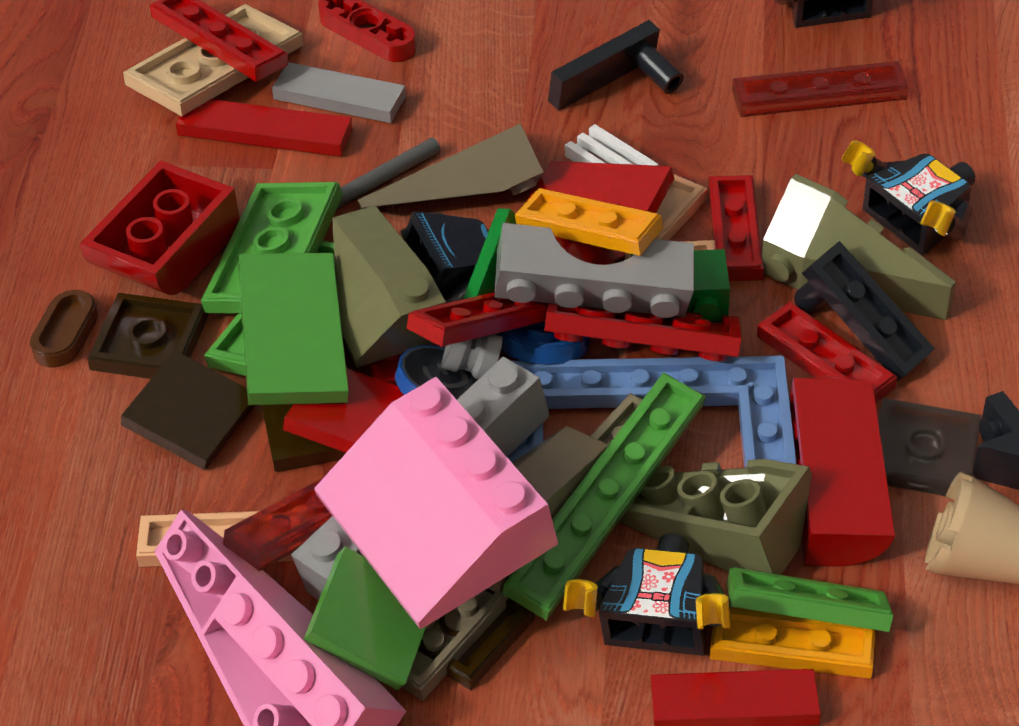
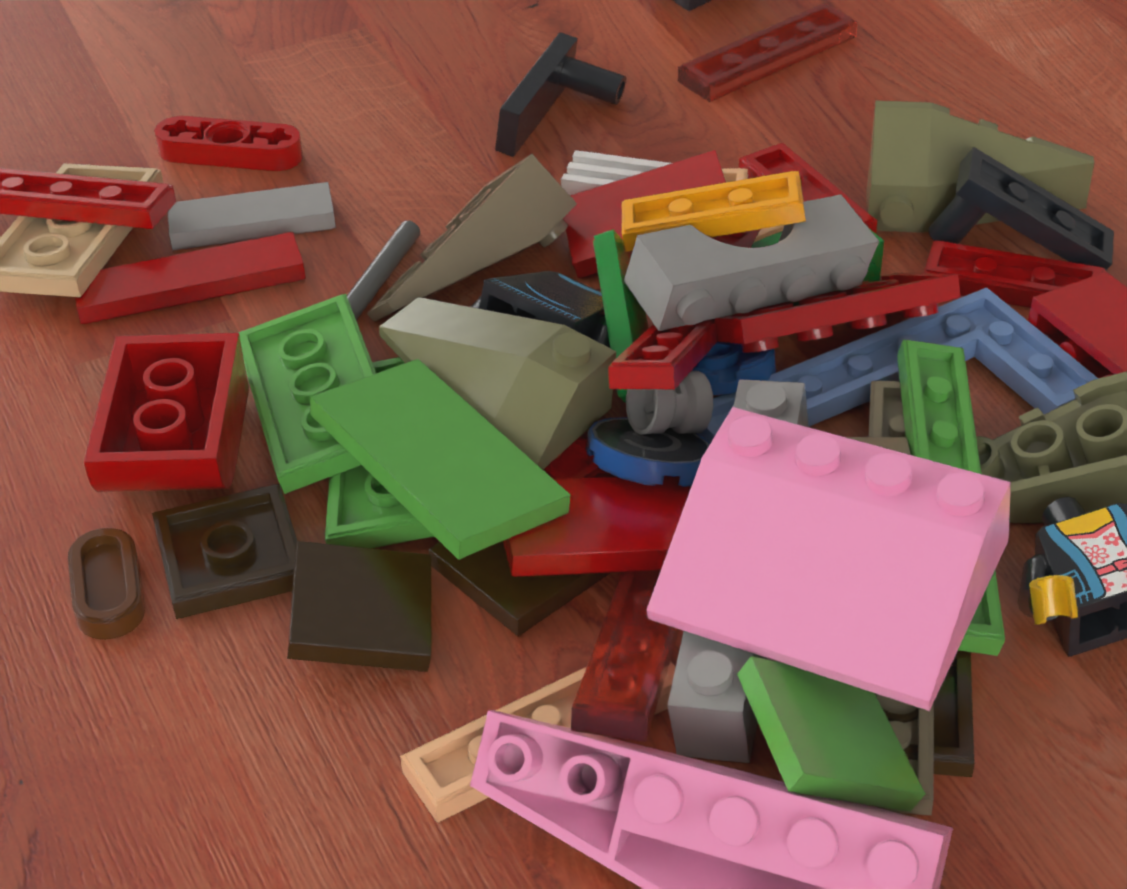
camera: 30 degrees left, 5 degrees down
torso [841,140,975,256] -> none

